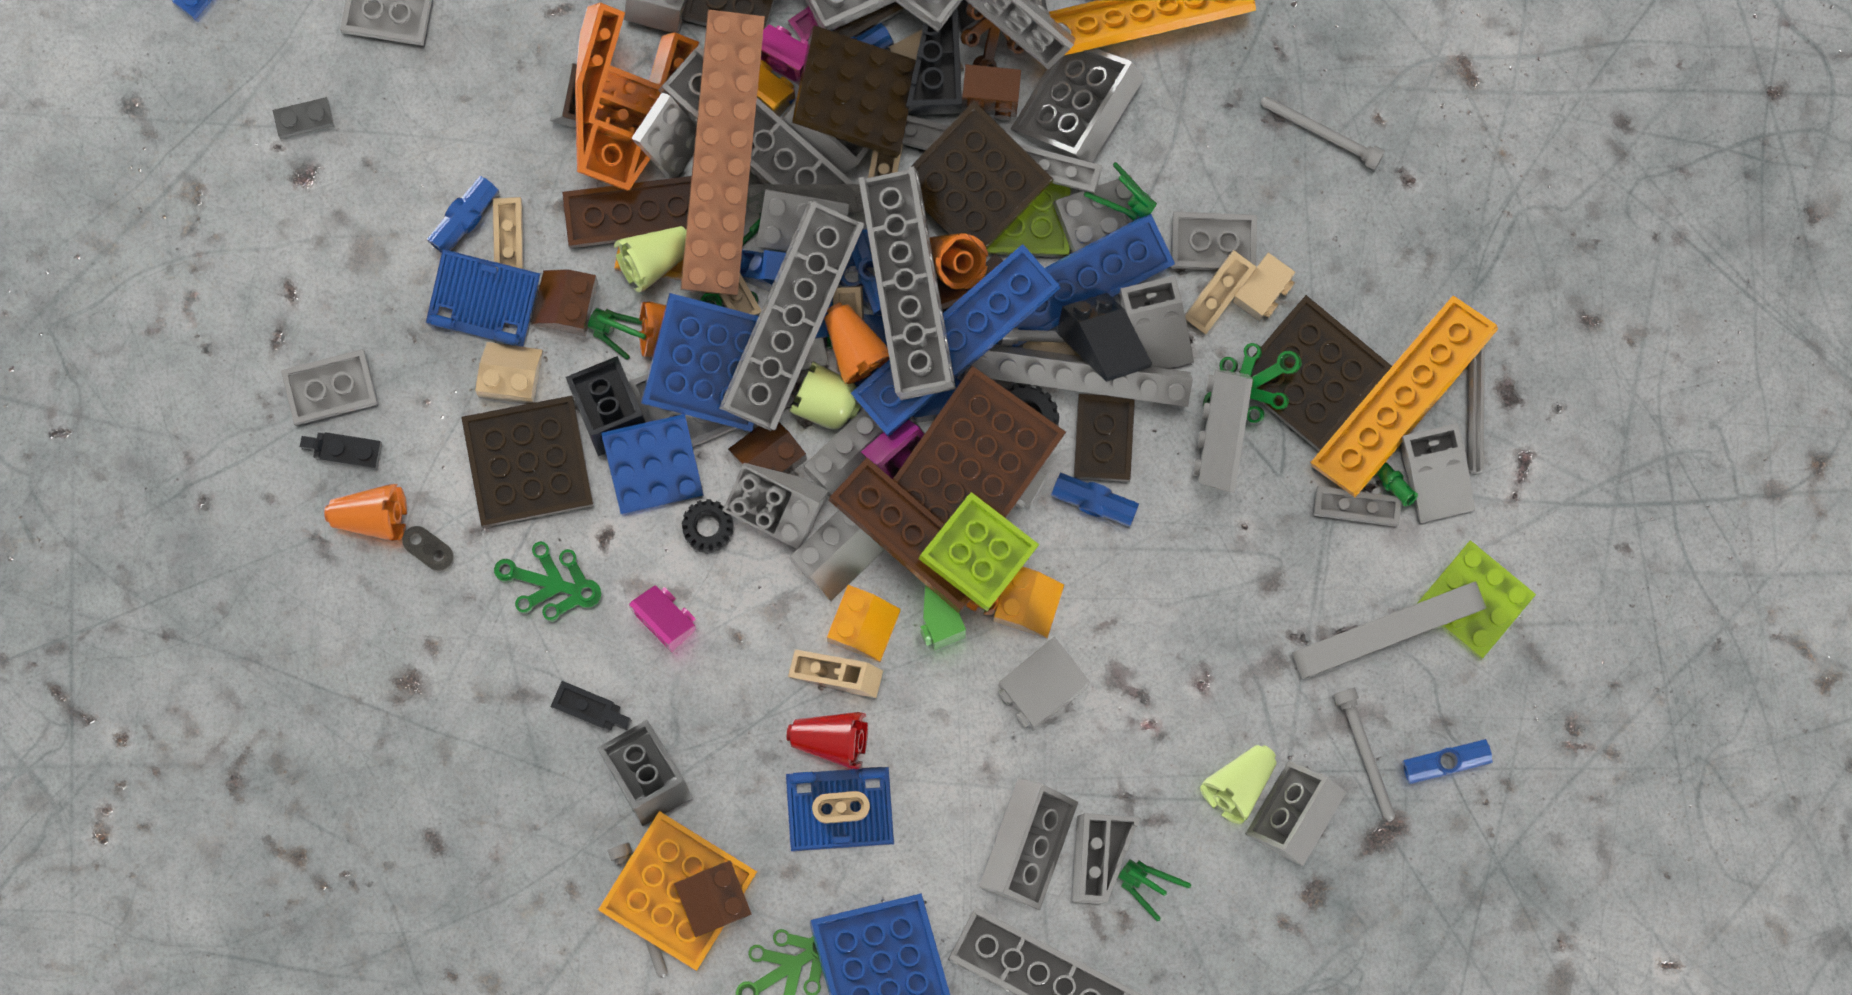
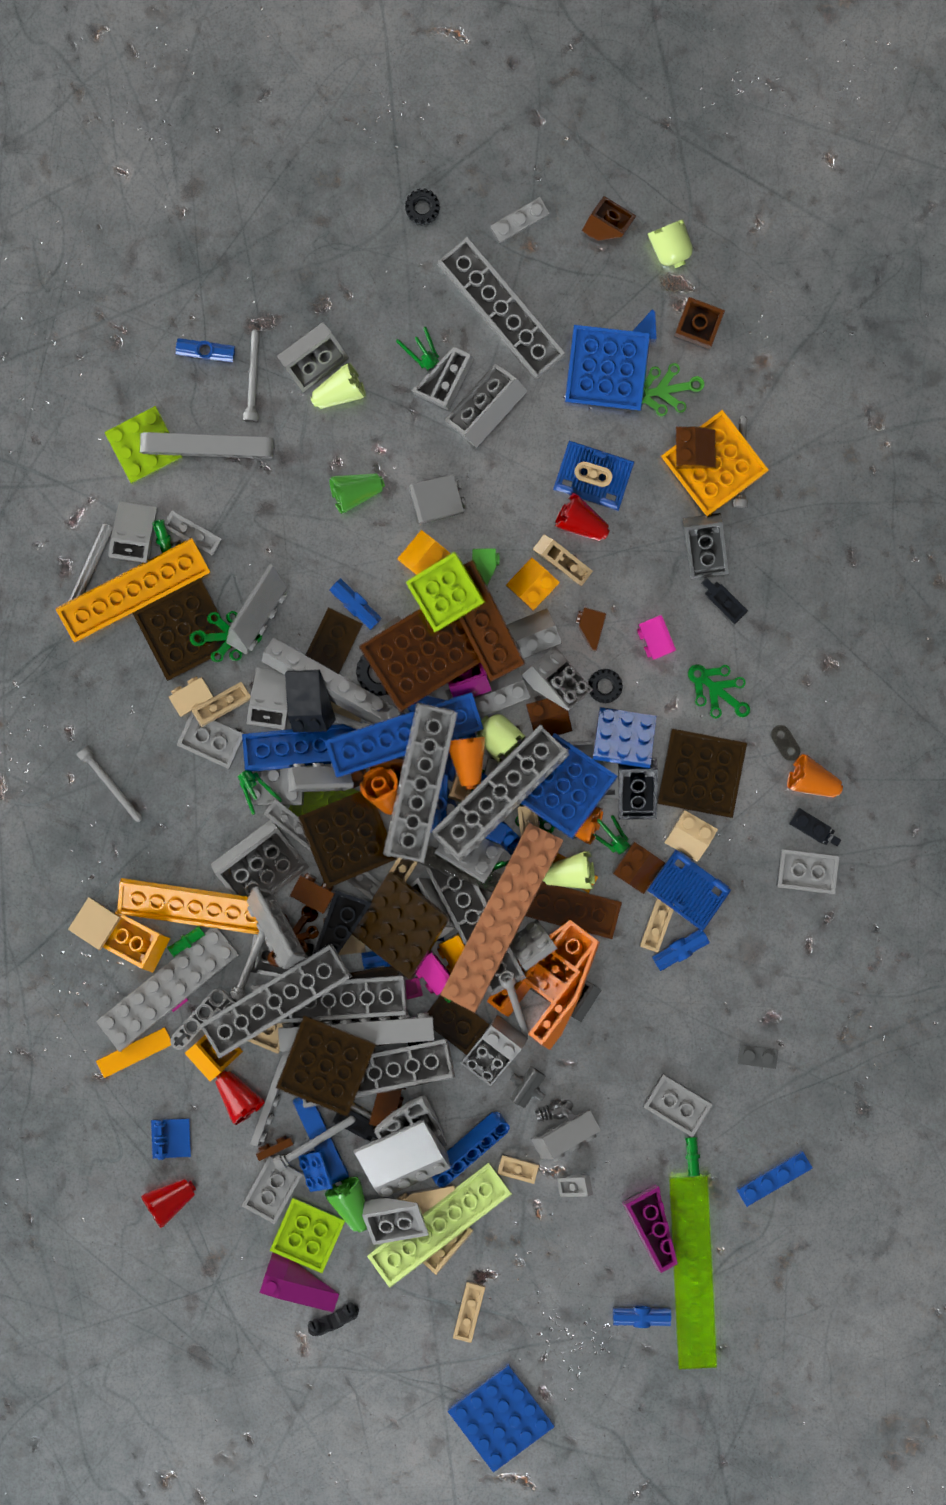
camera: 155 degrees left, 10 degrees up
none -> light grey slope [288,763,353,792]
none -> bright green cone [329,473,385,514]
none -> light grey piece [499,971,530,1040]
none -> reddish brown slope [575,607,607,652]

